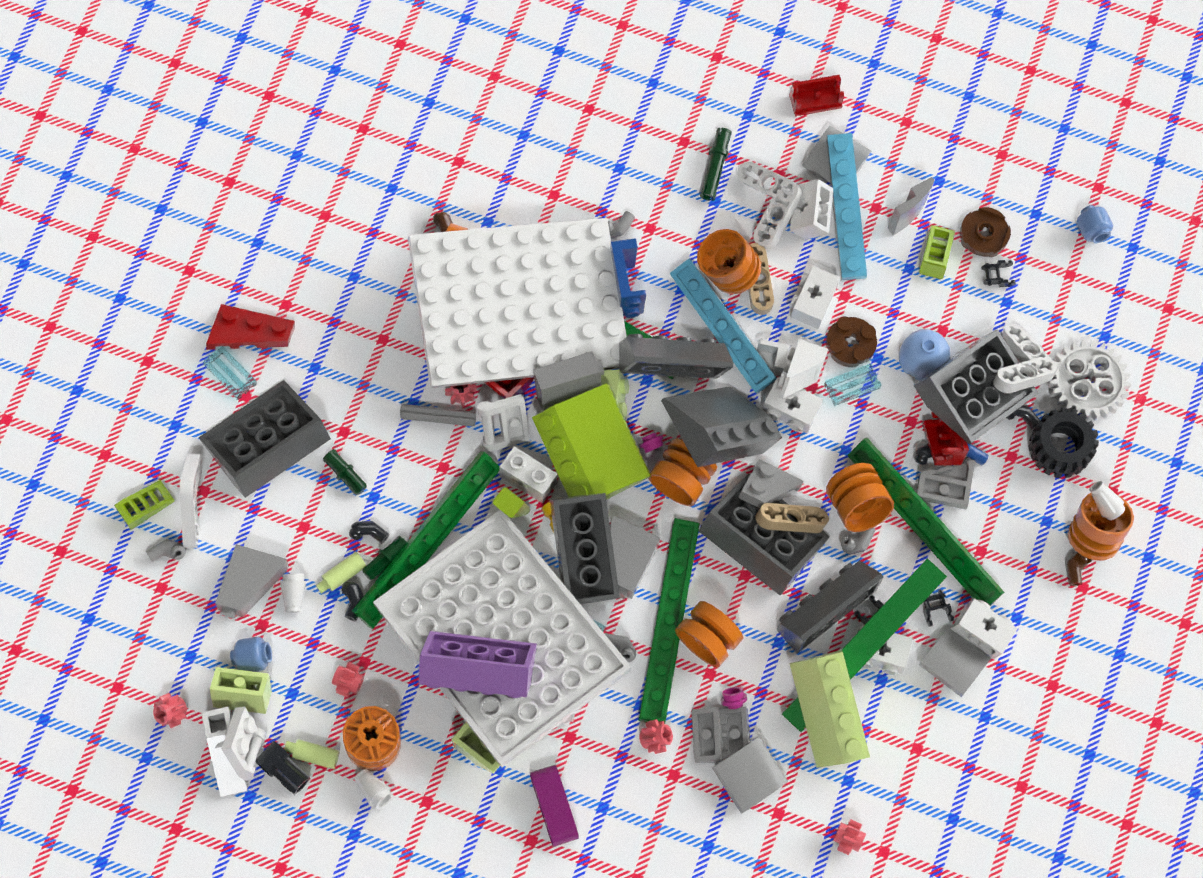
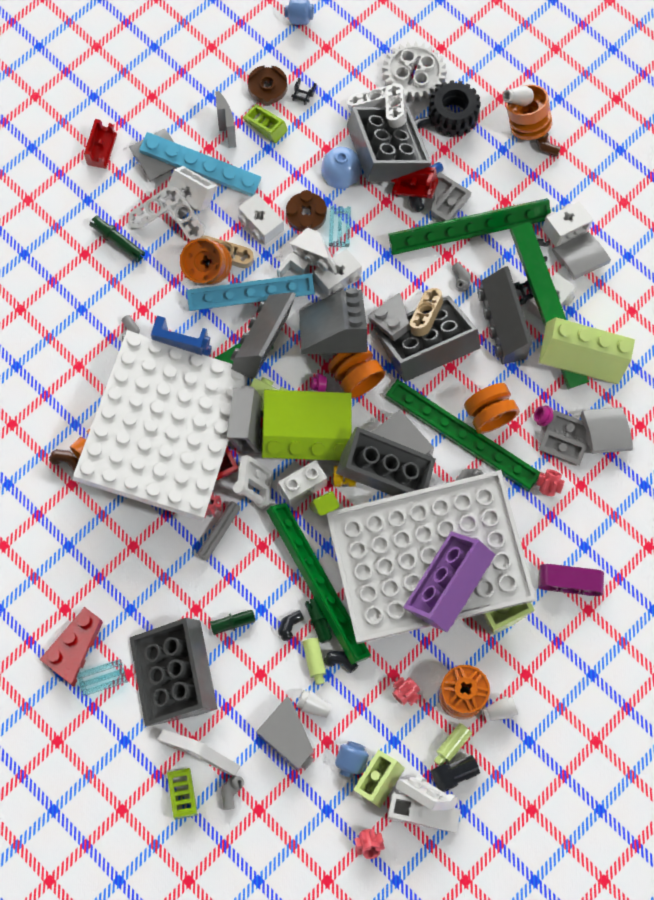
camera: 60 degrees left, 0 degrees up
orange wheel [826,463,894,532] -> none

